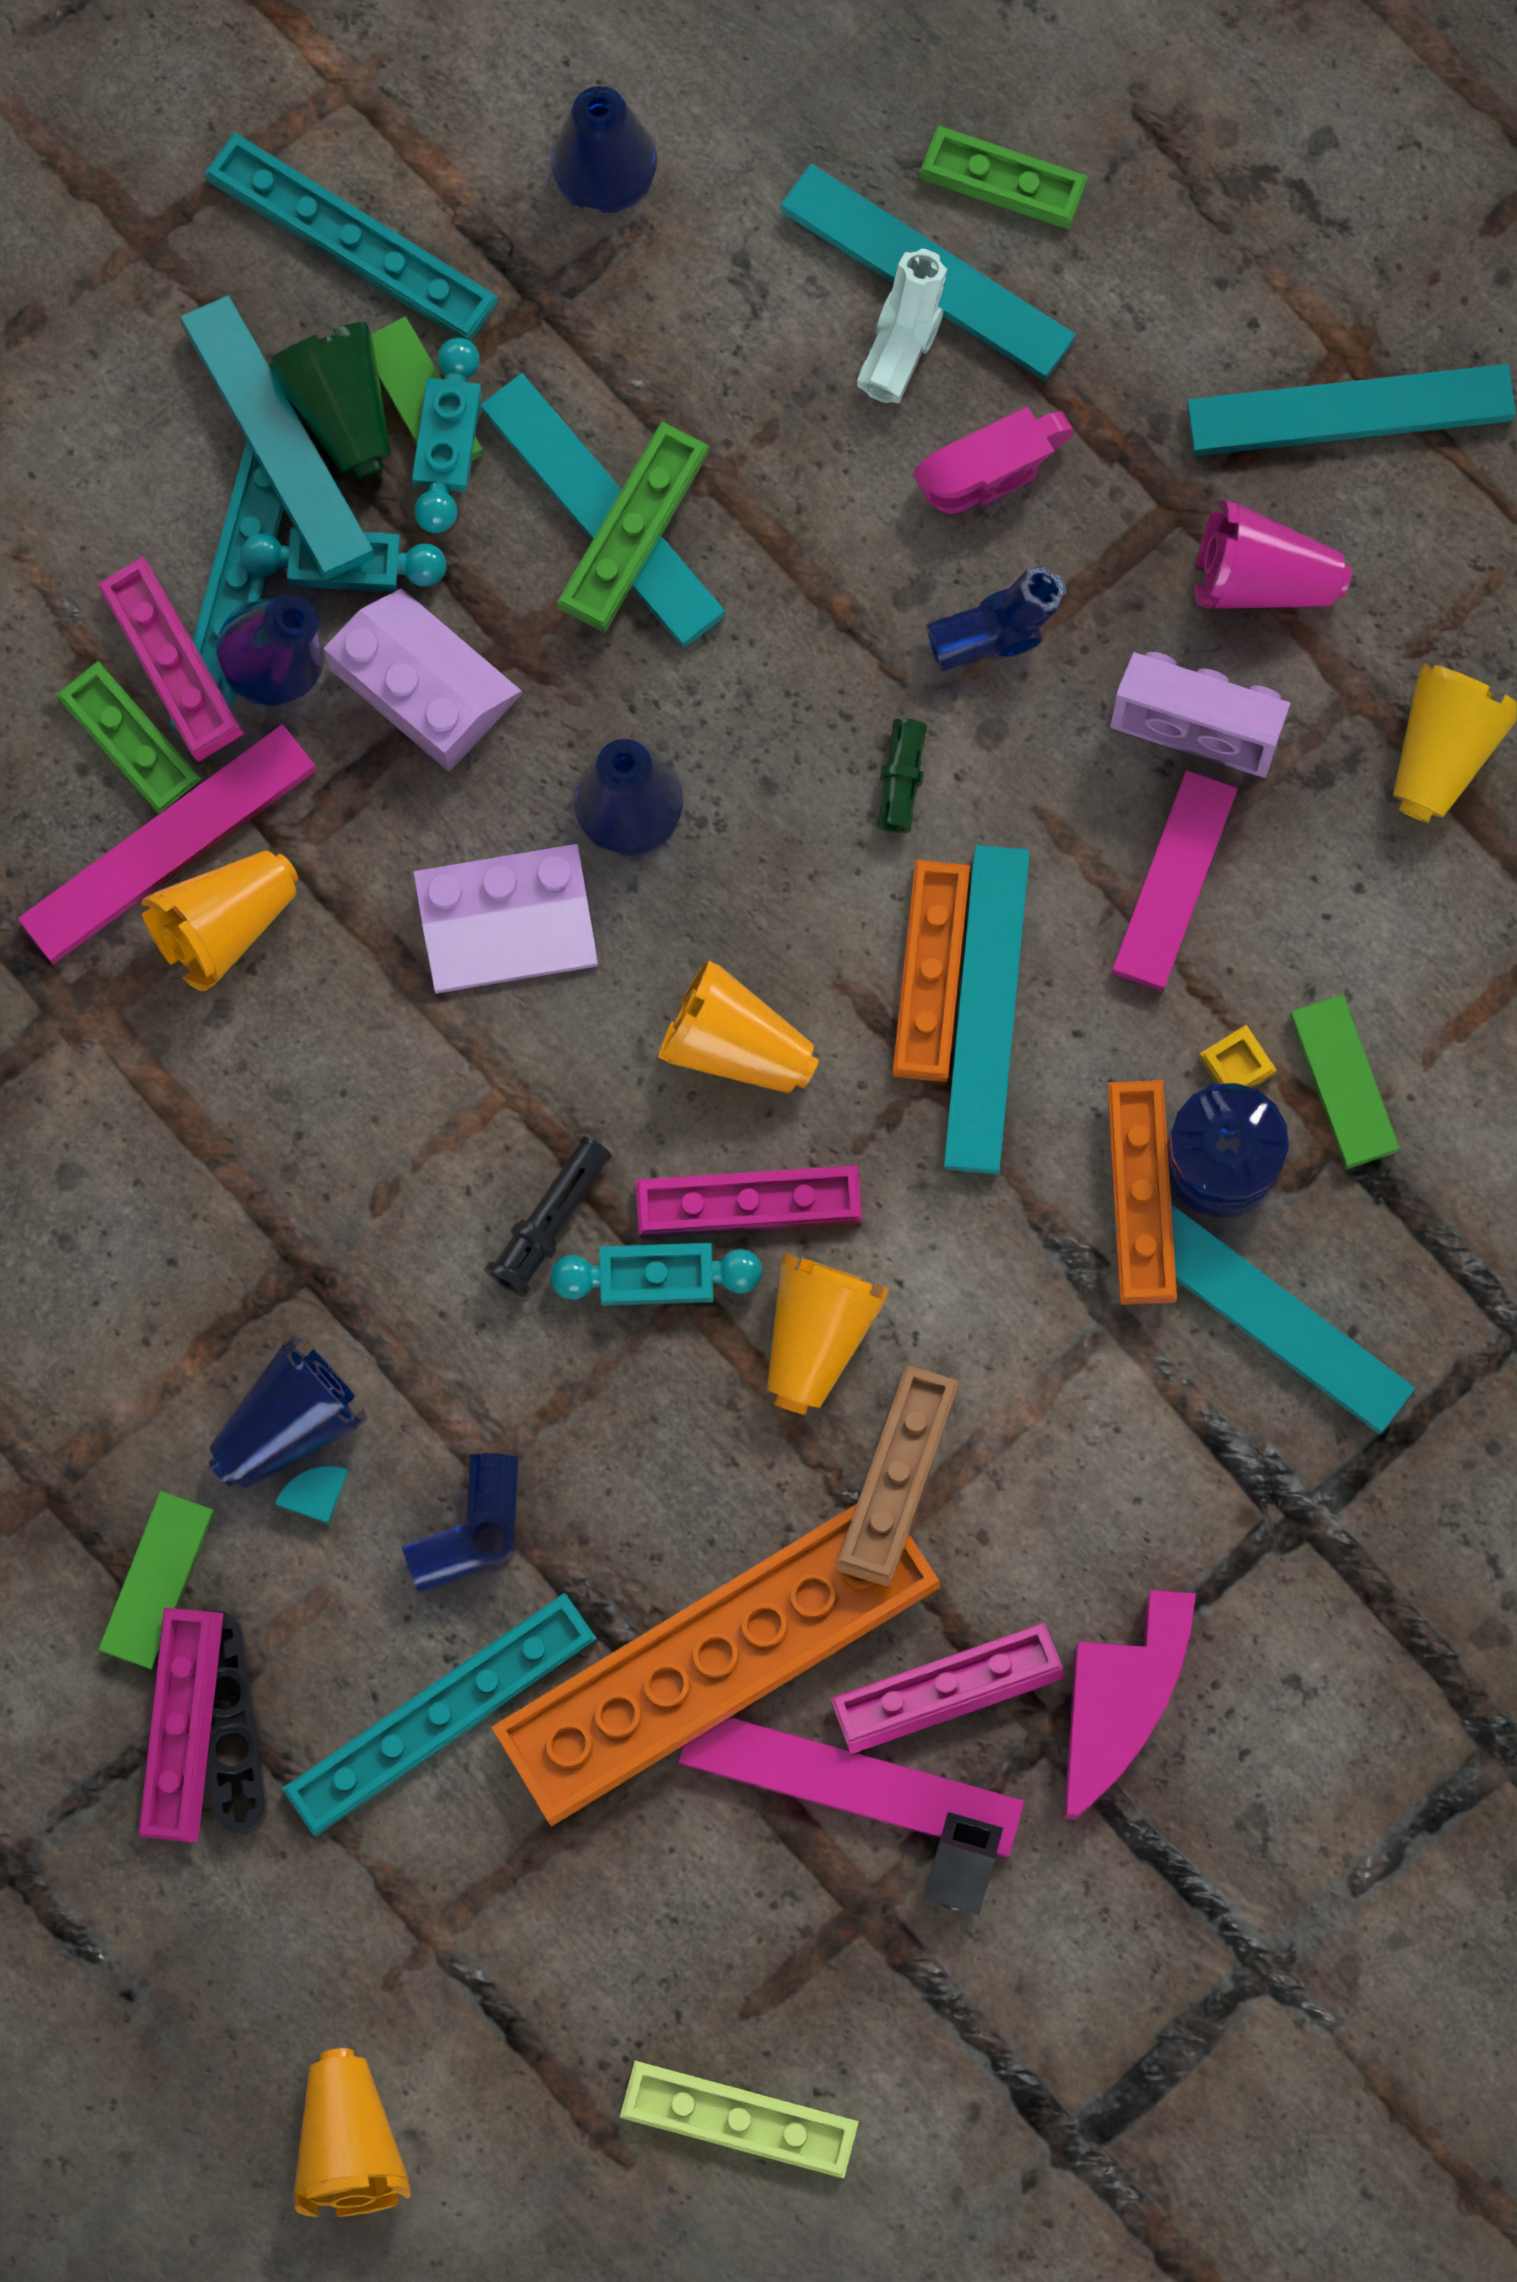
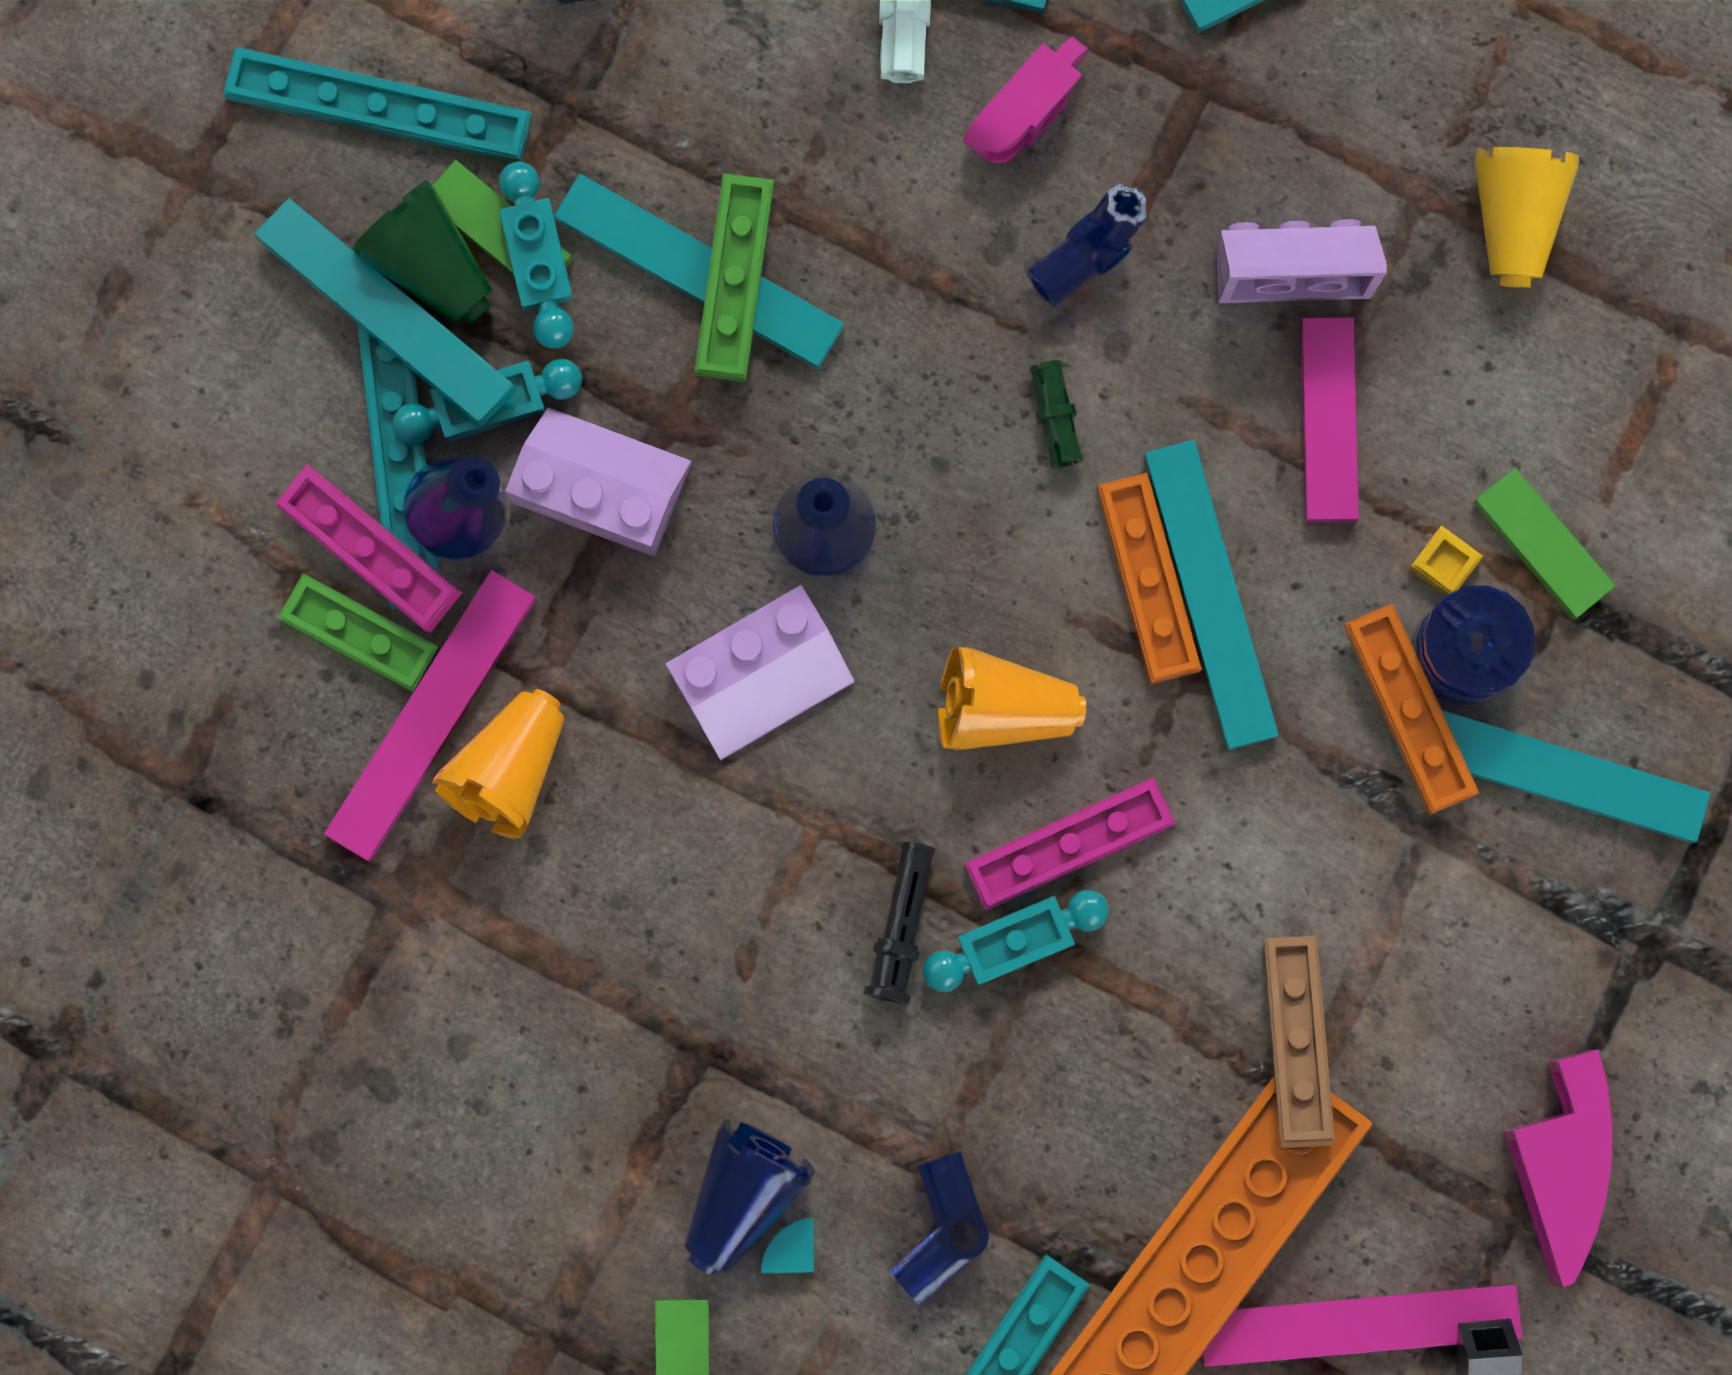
camera: 25 degrees left, 5 degrees up
light orange cone [767,1253,890,1415] -> none
dark pink tile [830,1623,1065,1755] -> none
dark pink cone [1194,499,1352,609] -> none

